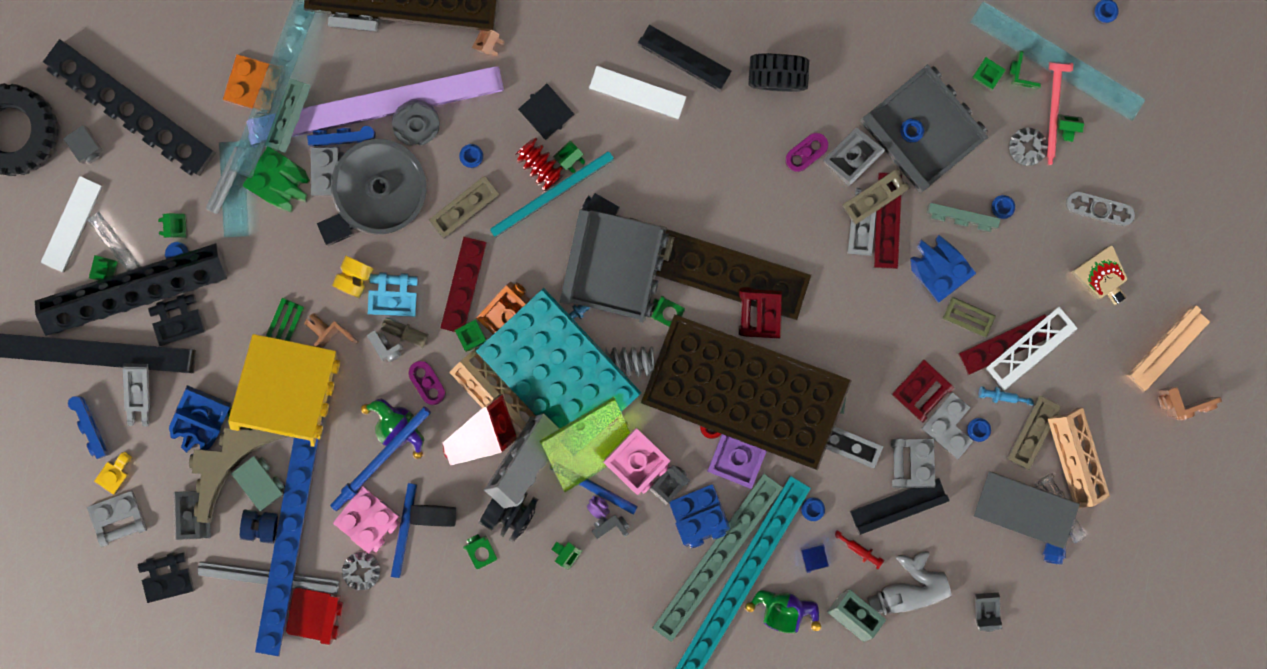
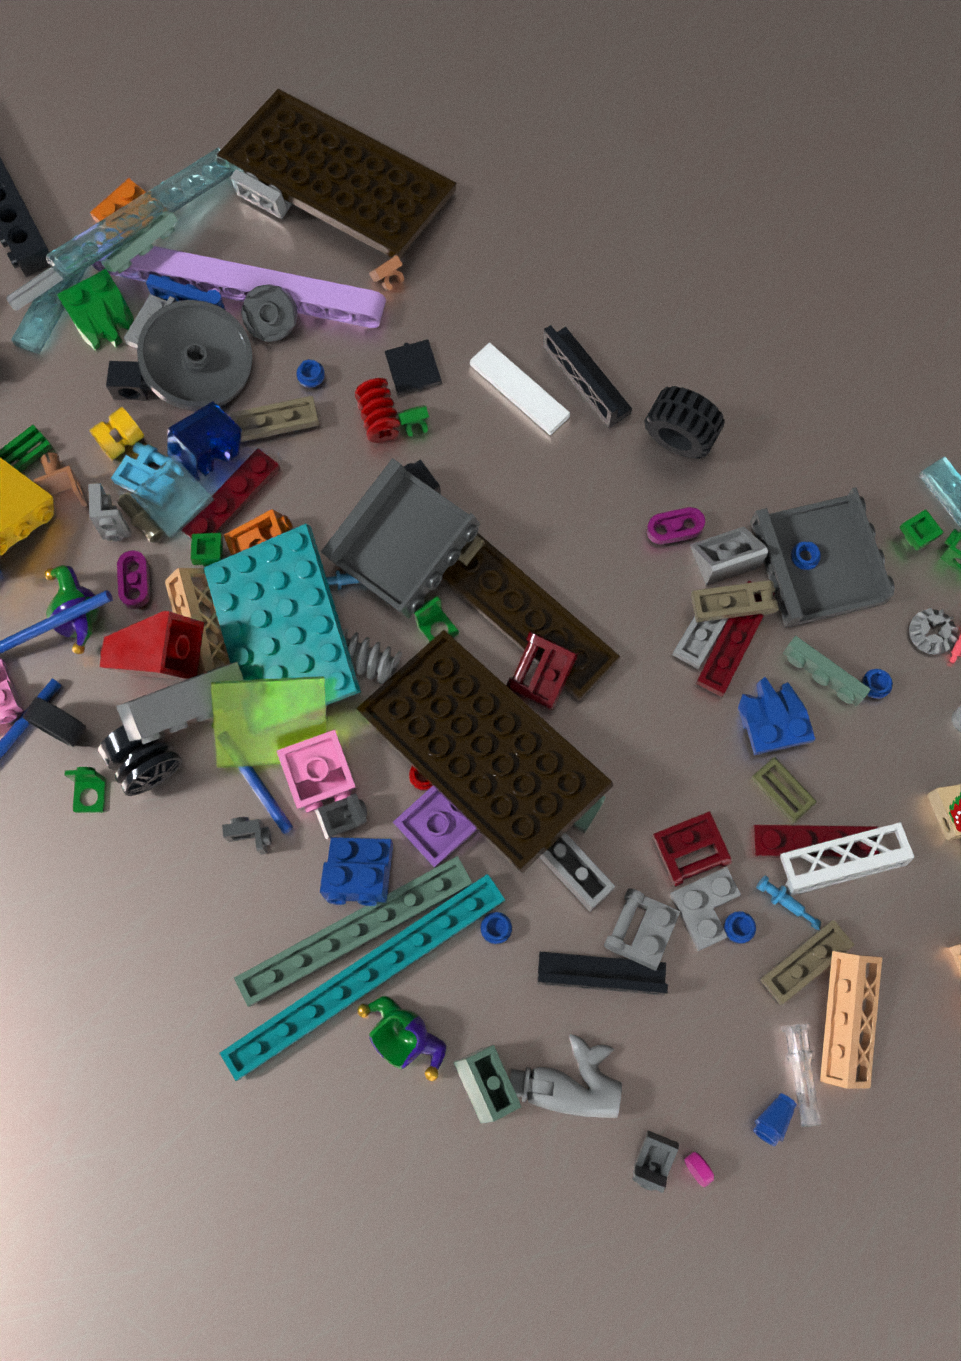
camera: 25 degrees right, 15 degrees down
teal tile [490,152,614,238] -> none
green tile [551,542,582,570] -> none
medium lavender plate [587,496,610,519] -> none
clear blue panel [800,543,829,573] -> none
red piece [835,530,885,569] -> none
dark grey tile [974,471,1080,549] -> none
none -> clear light blue plate [130,455,214,538]
none -> clear blue piece [167,401,242,483]
none -> dark pink tile [684,1152,714,1188]

